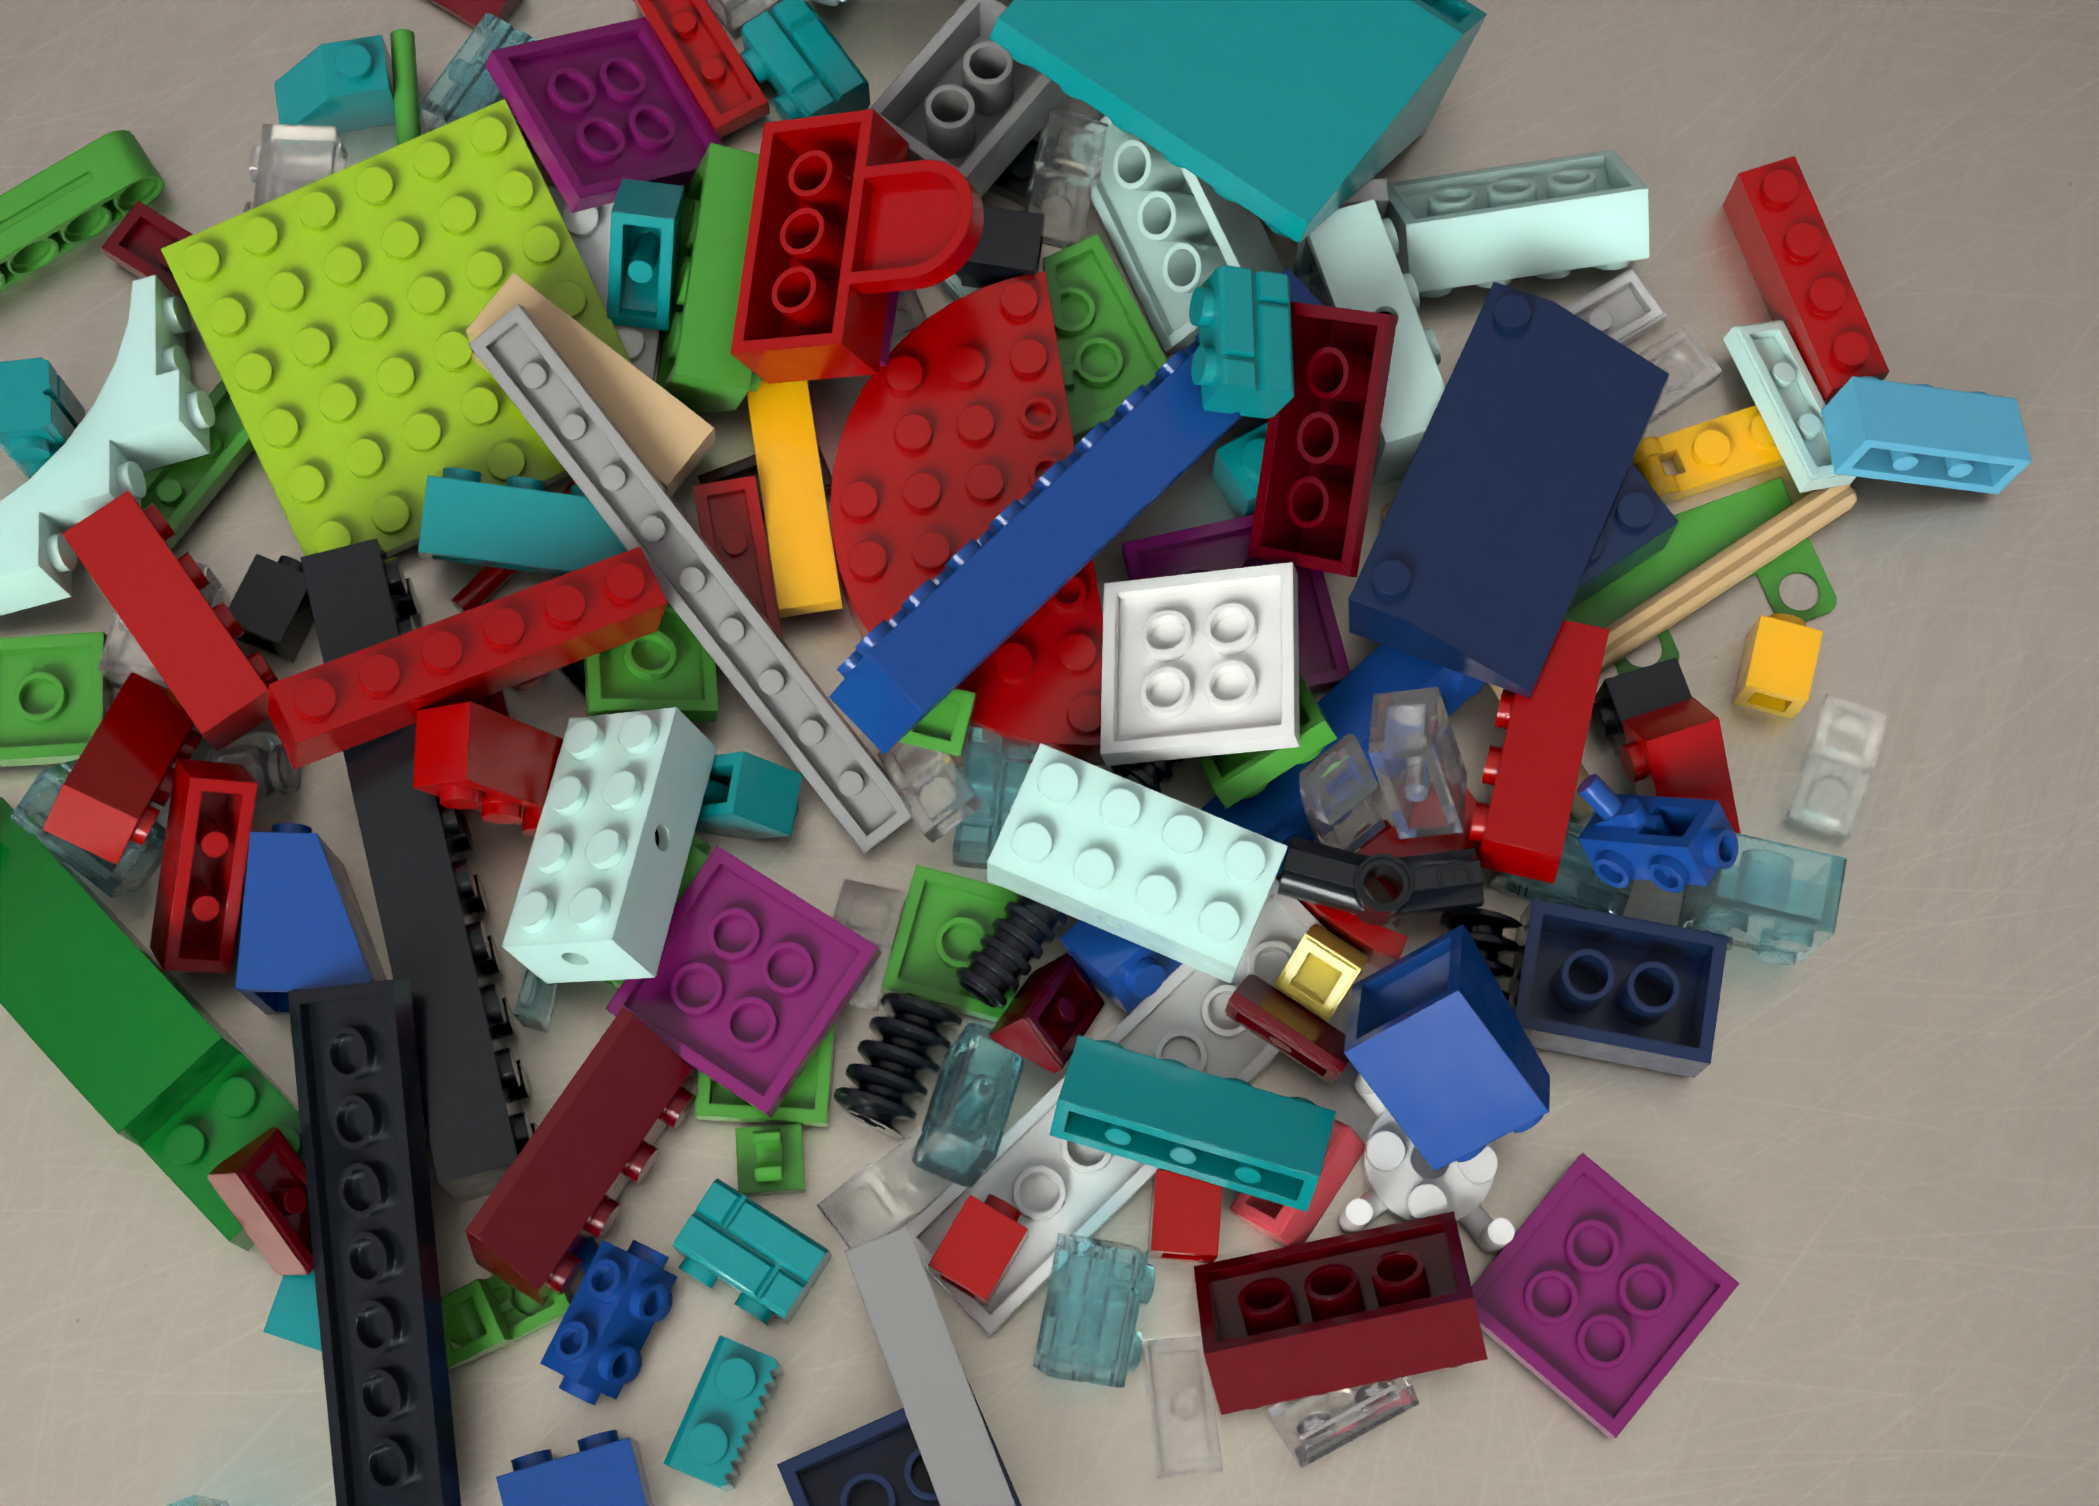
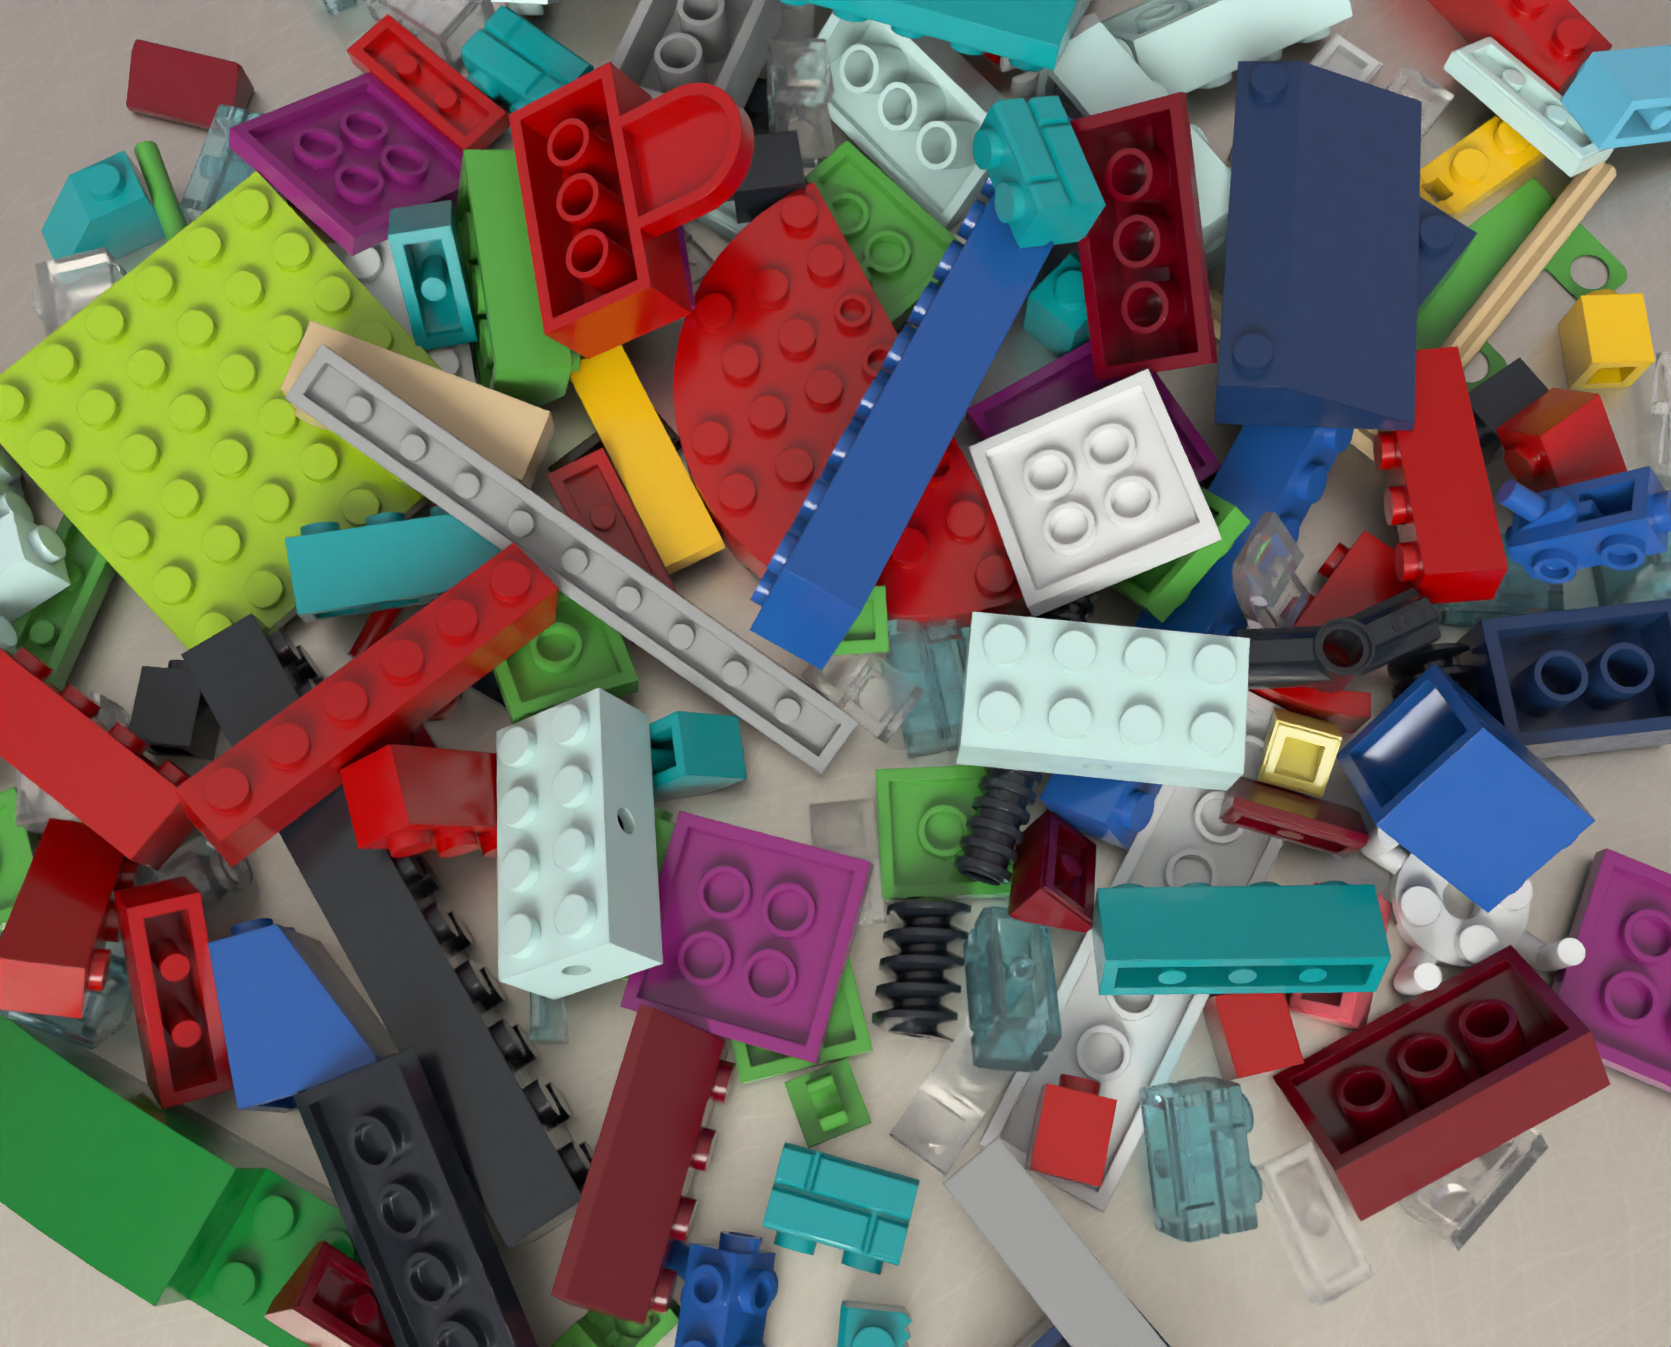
camera: 10 degrees left, 0 degrees up
clear brick [1368,687,1467,839] -> none

